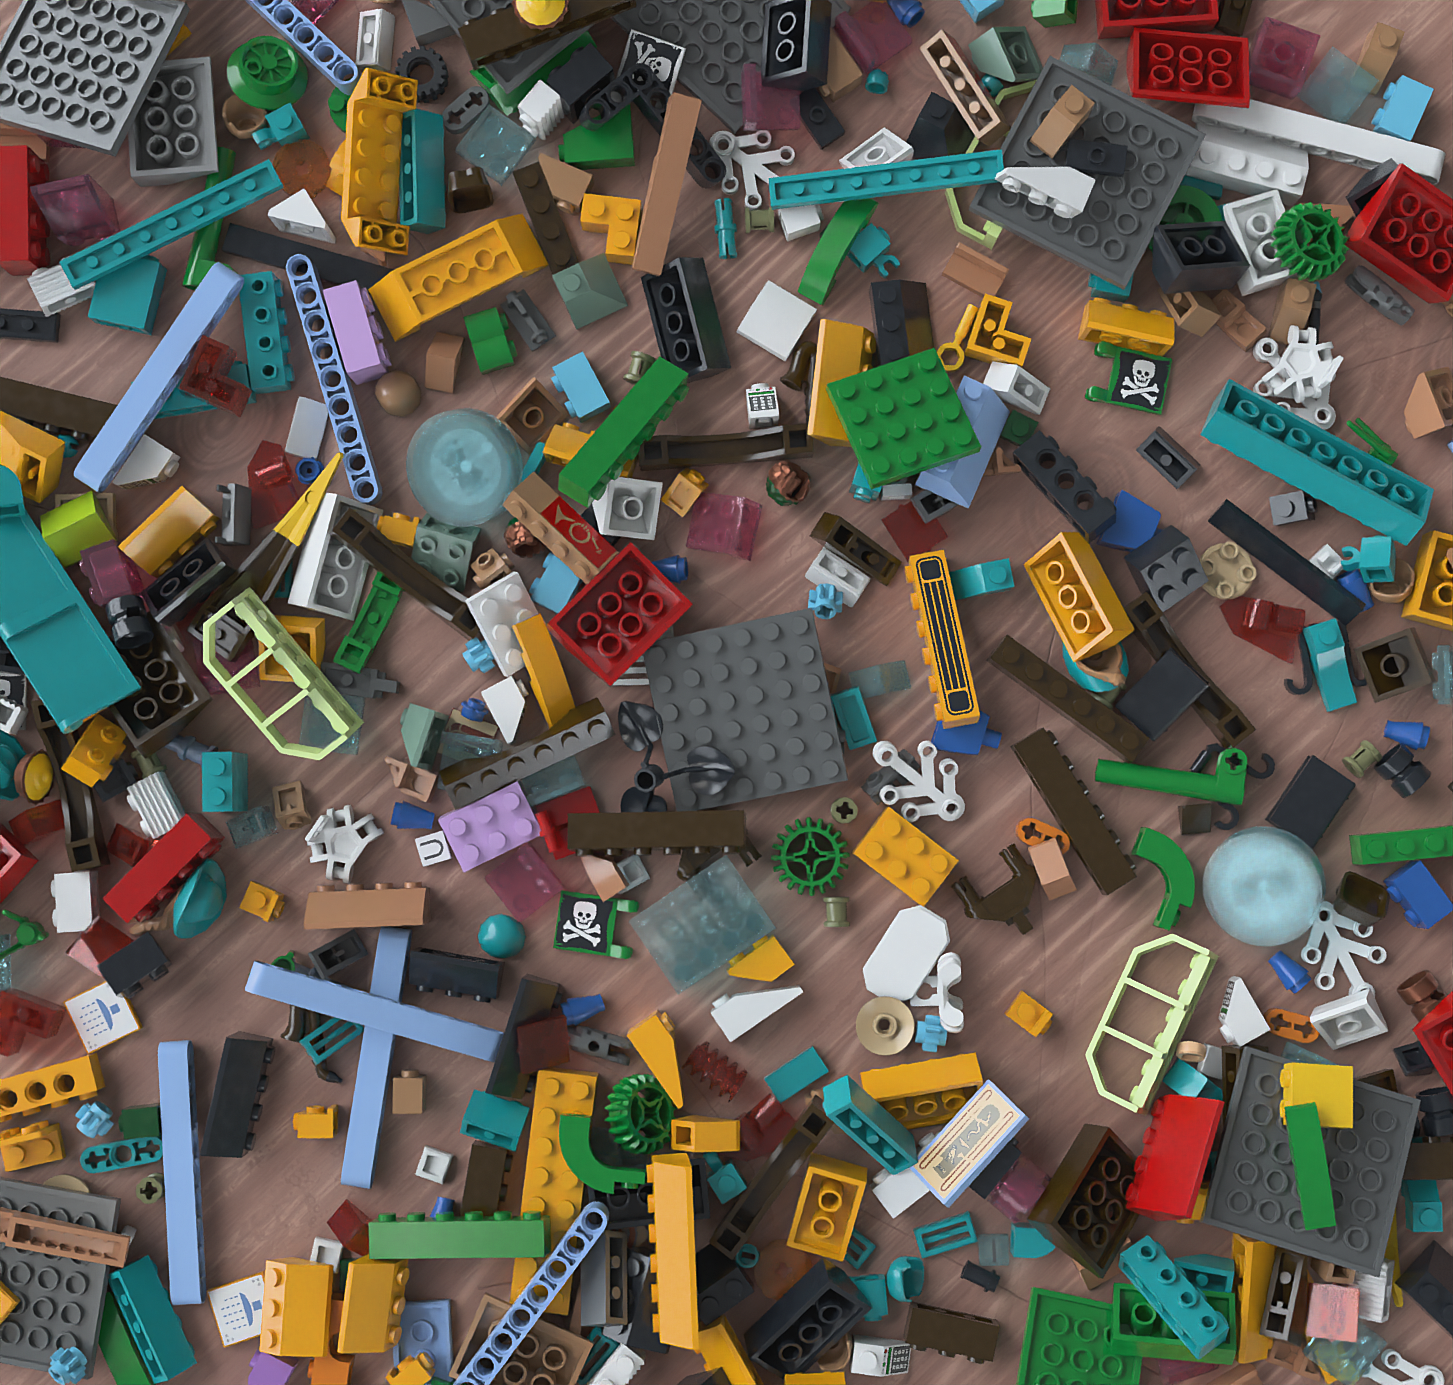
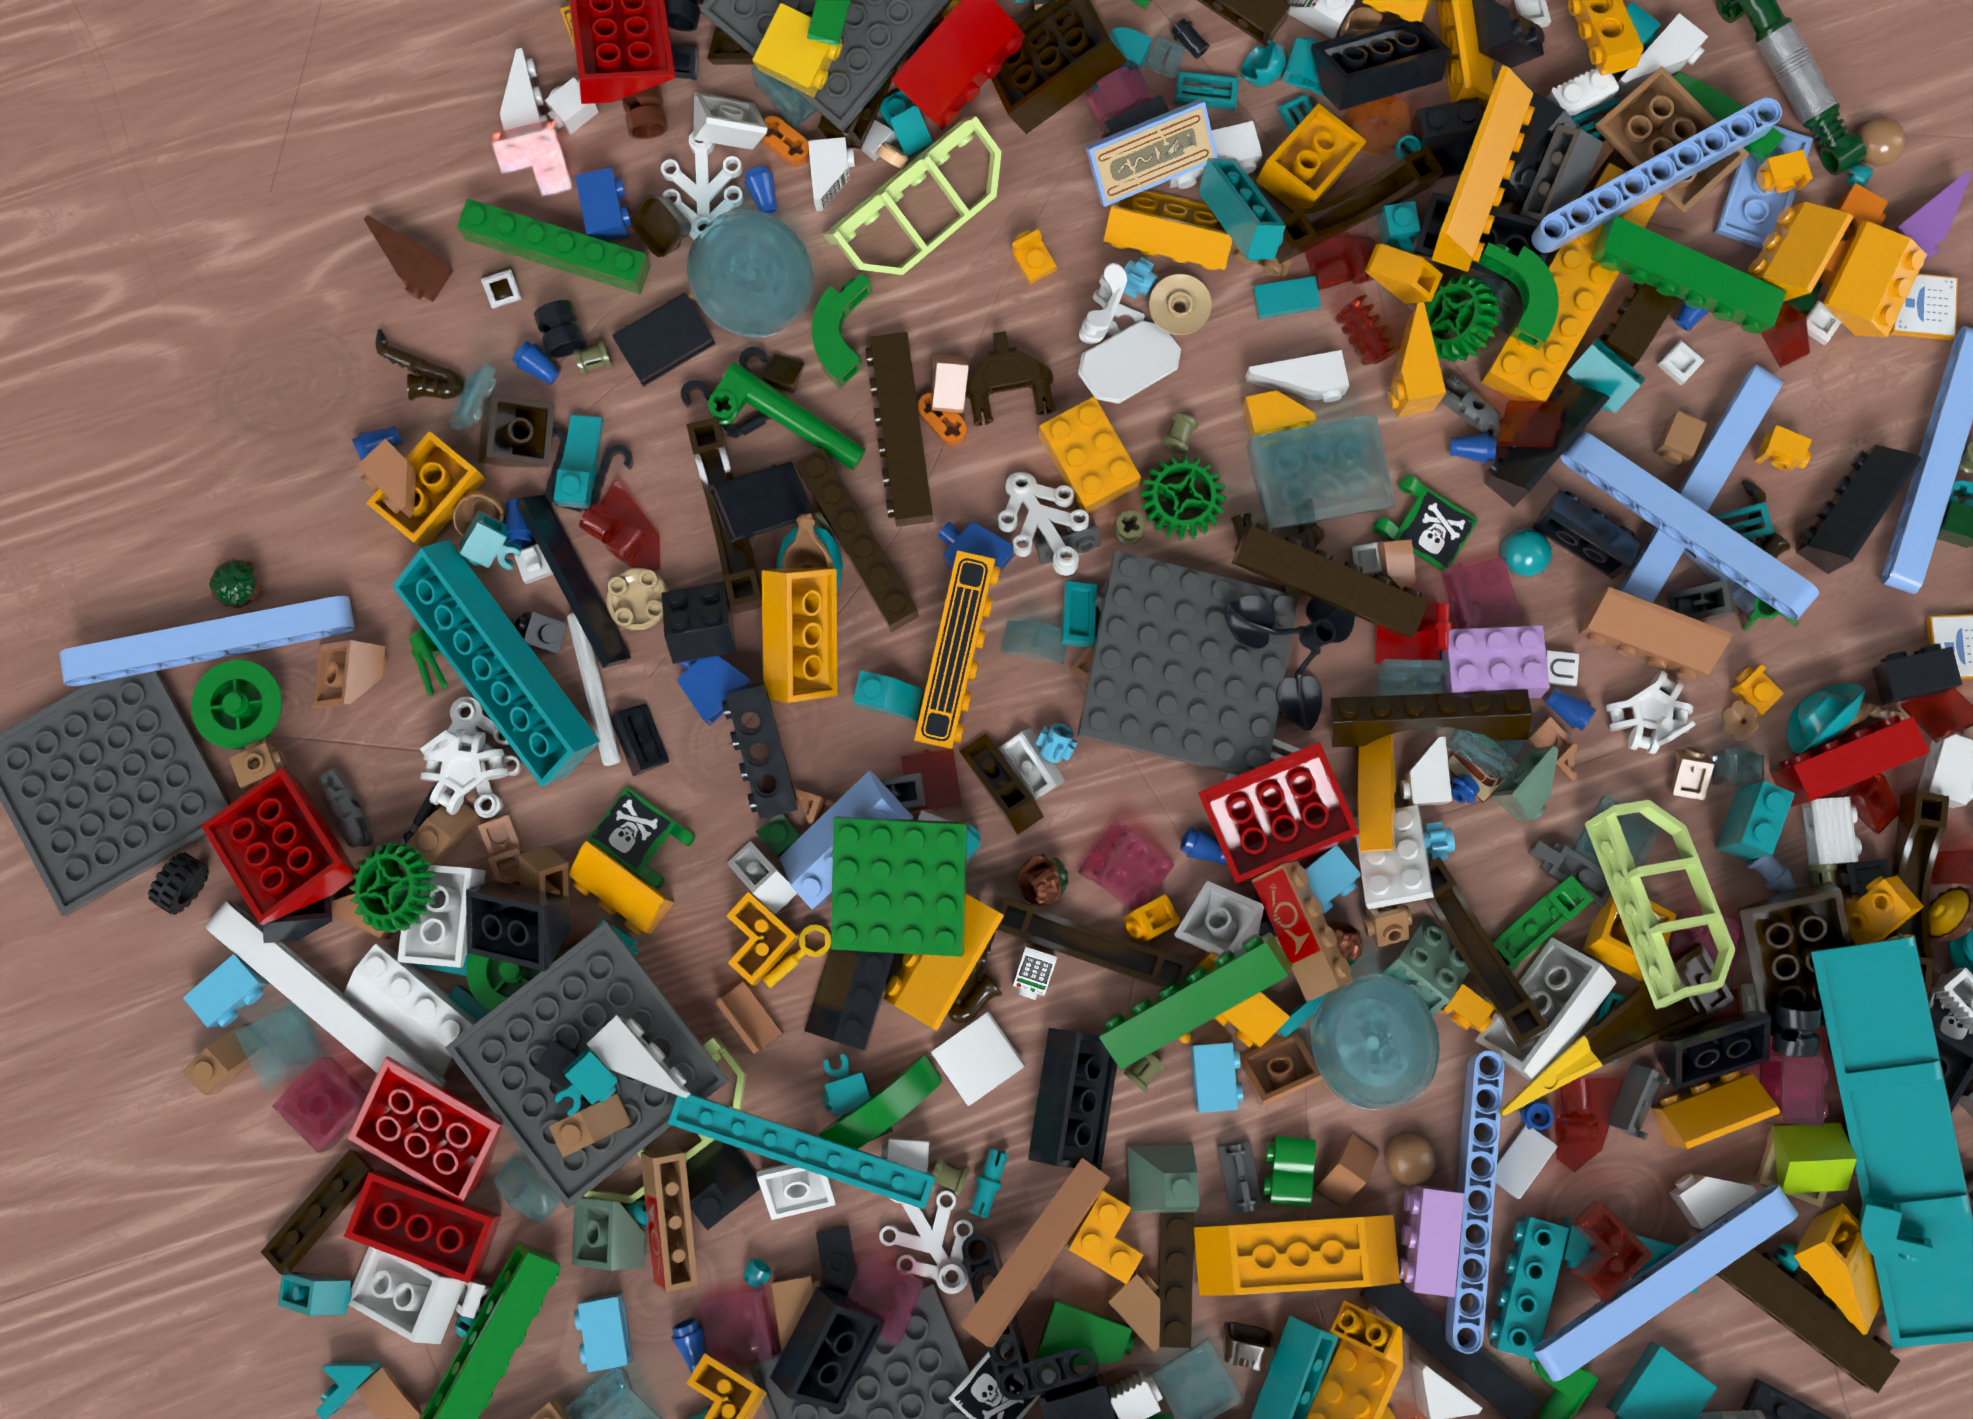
camera: 155 degrees left, 5 degrees down
none -> teal brick [554,1047,618,1116]
none -> white axle [567,613,621,766]
none -> medium nougat plant [1723,700,1759,741]

